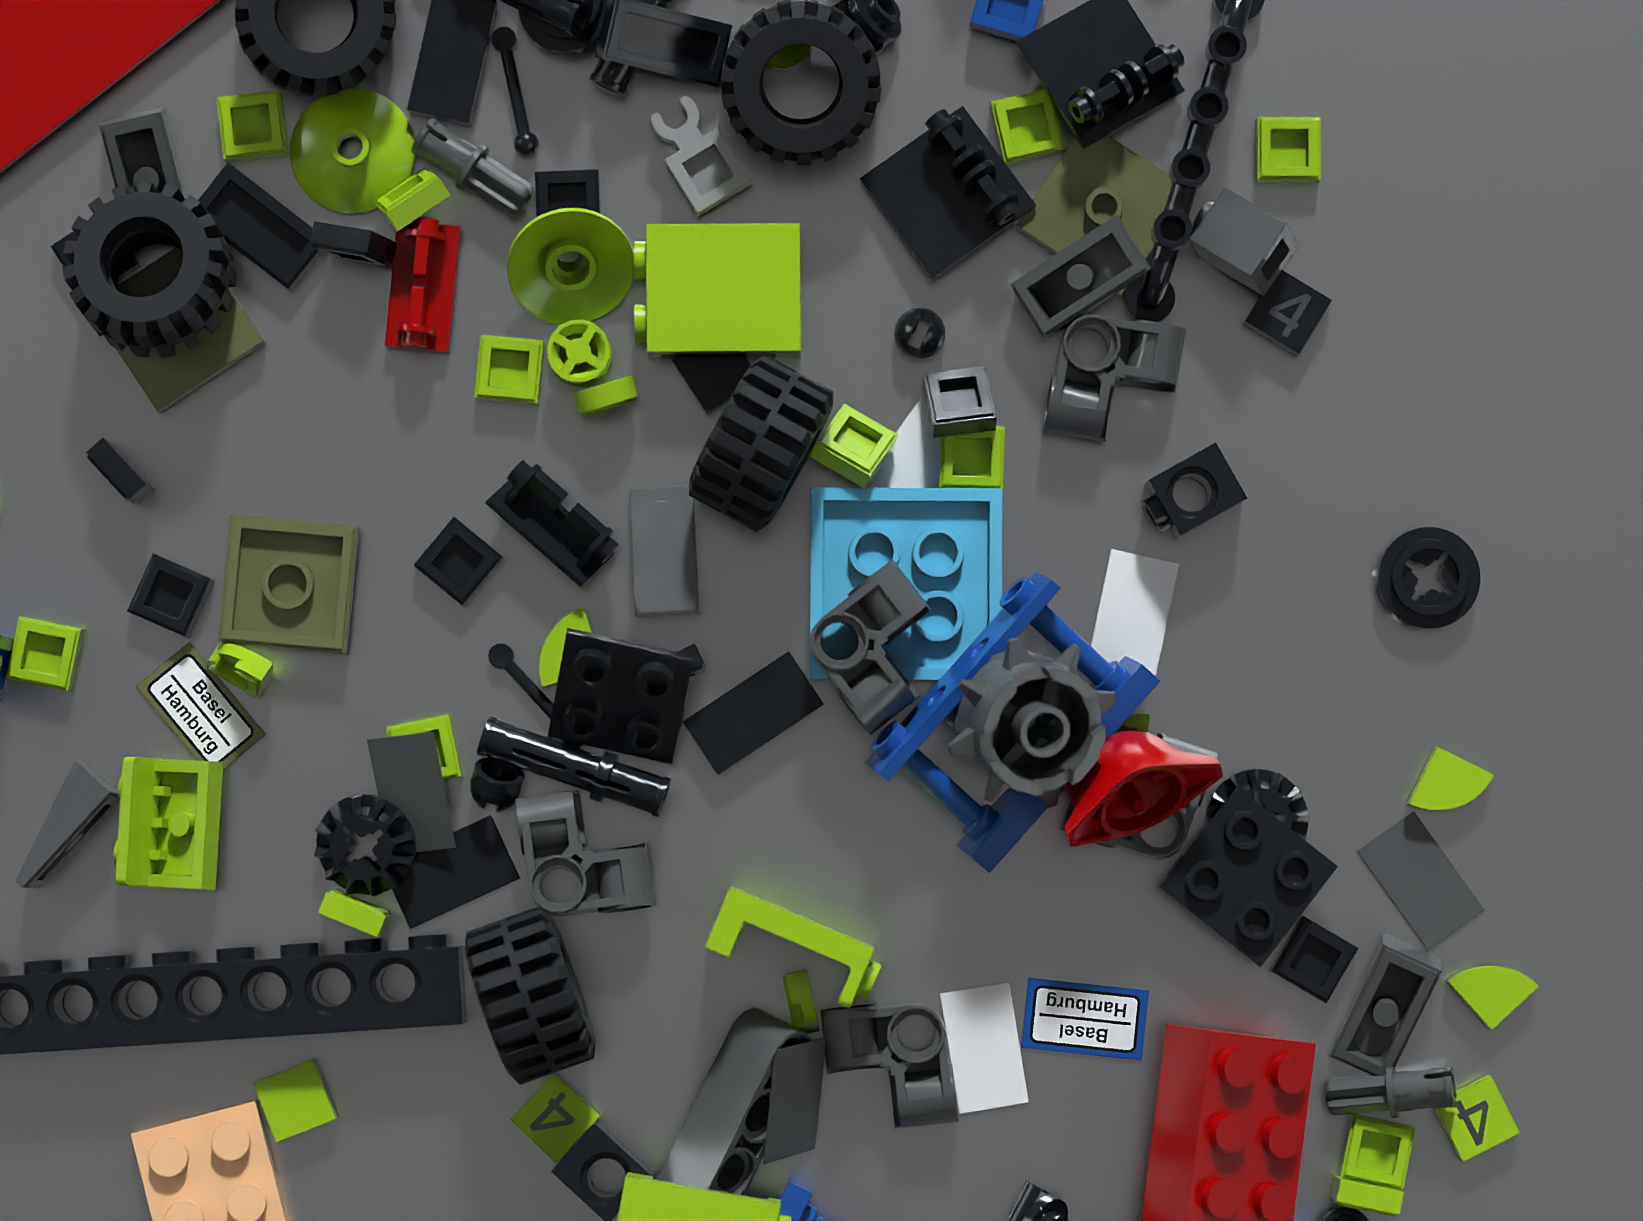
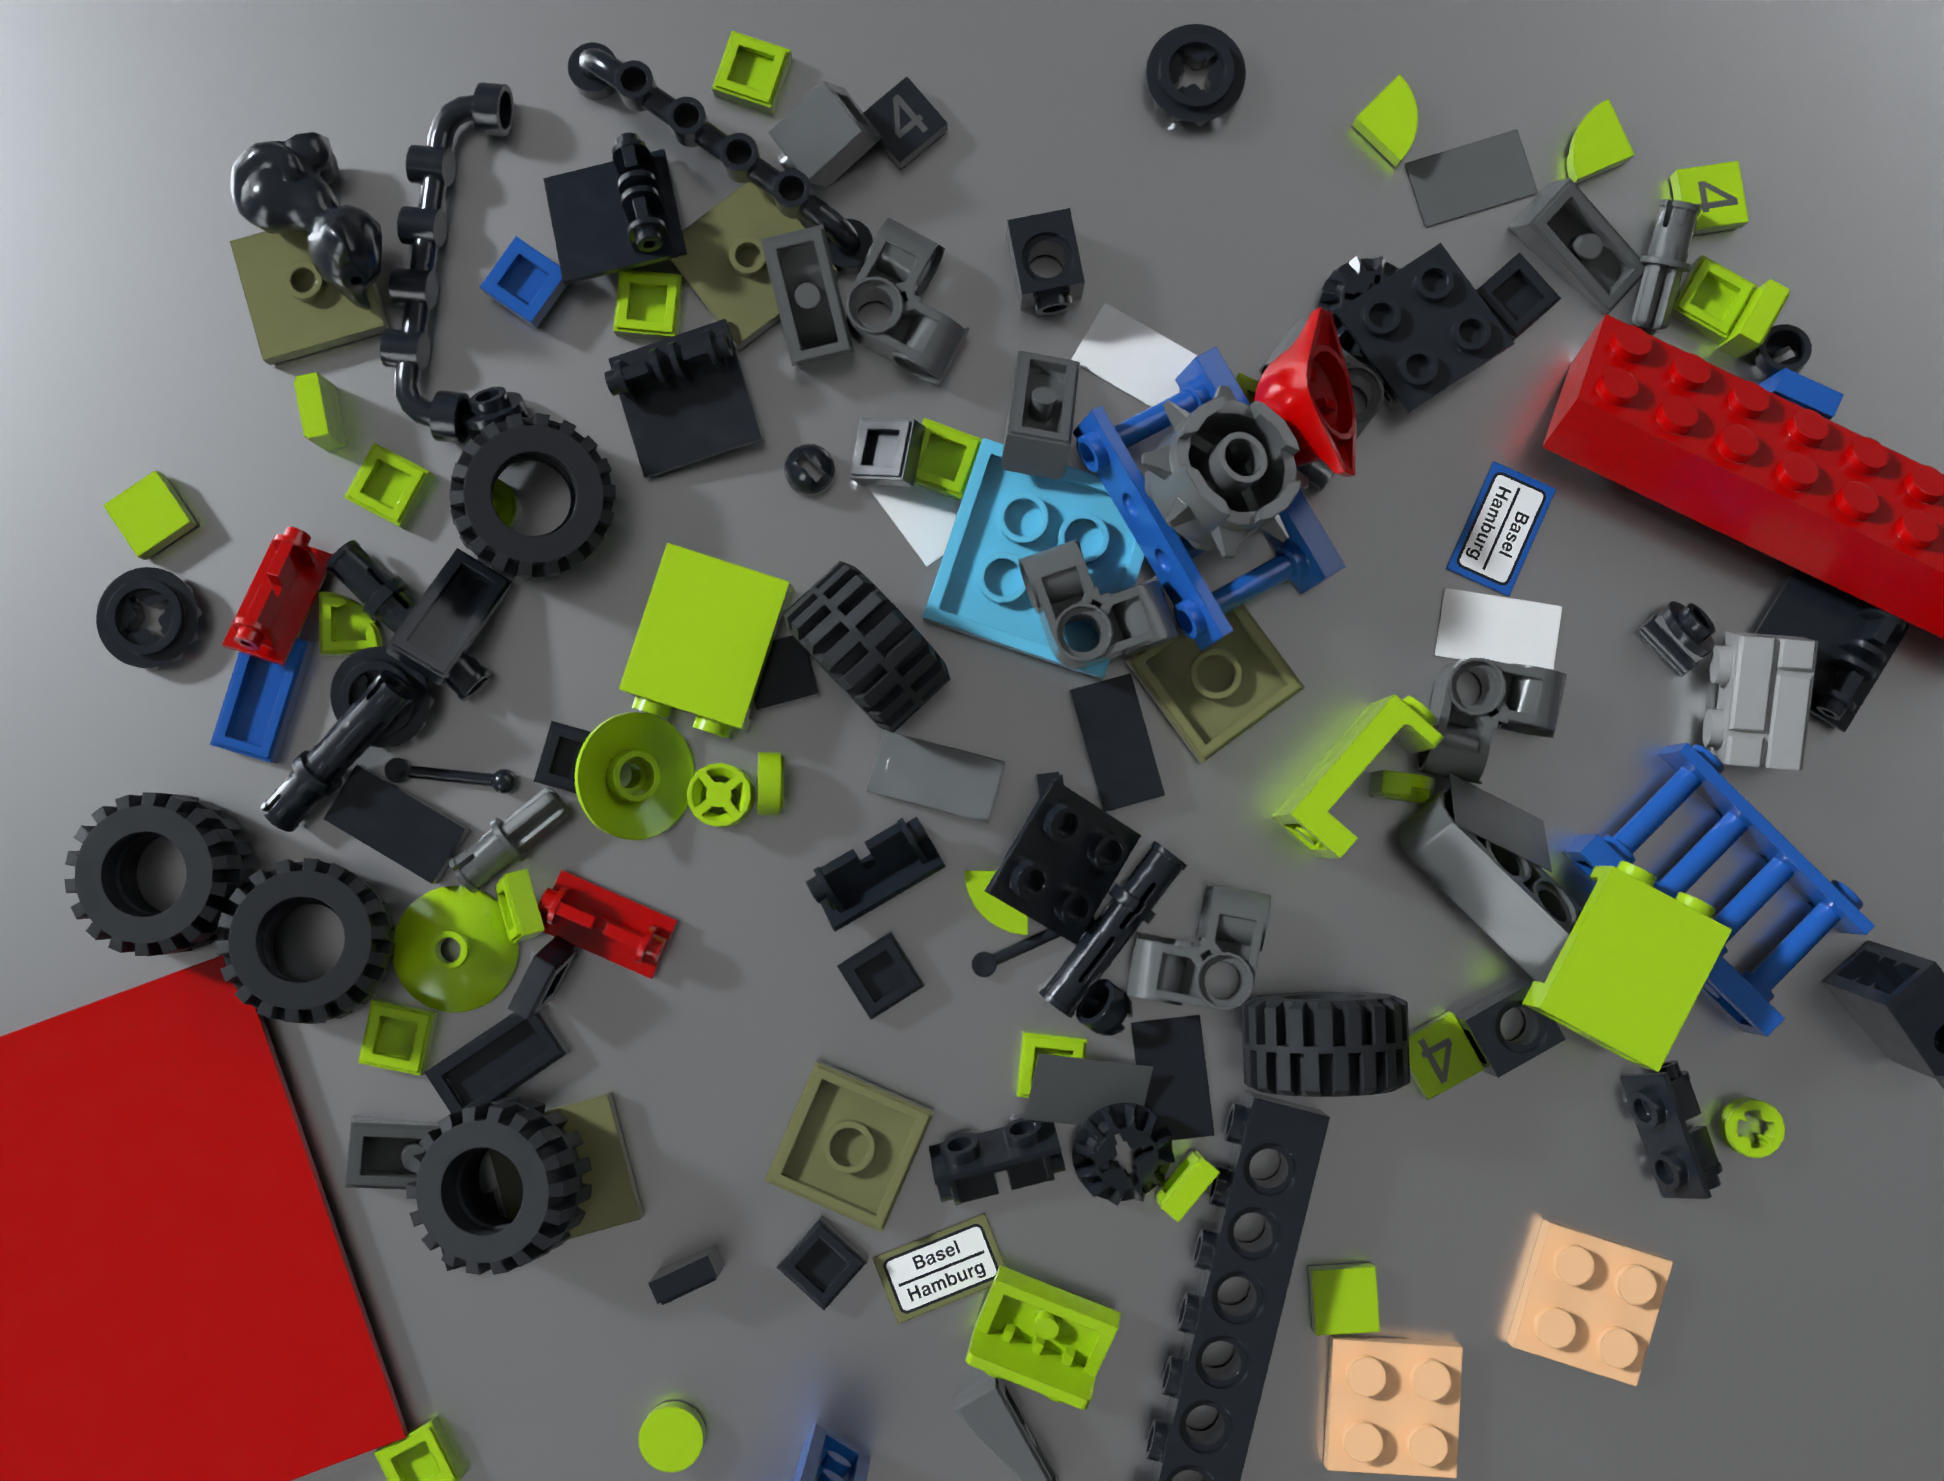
camera: 70 degrees left, 0 degrees up
lime tile [5,616,85,692] -> none
lime tile [206,643,273,698] -> none
lime tile [474,334,545,406] -> none
light grey plate [651,95,752,217] -> none
lime tile [810,404,899,489] -> none
none -> black hinge [929,1118,1066,1206]
none -> dark grey slope [1001,351,1080,479]
none -> olive plate [1126,604,1305,764]

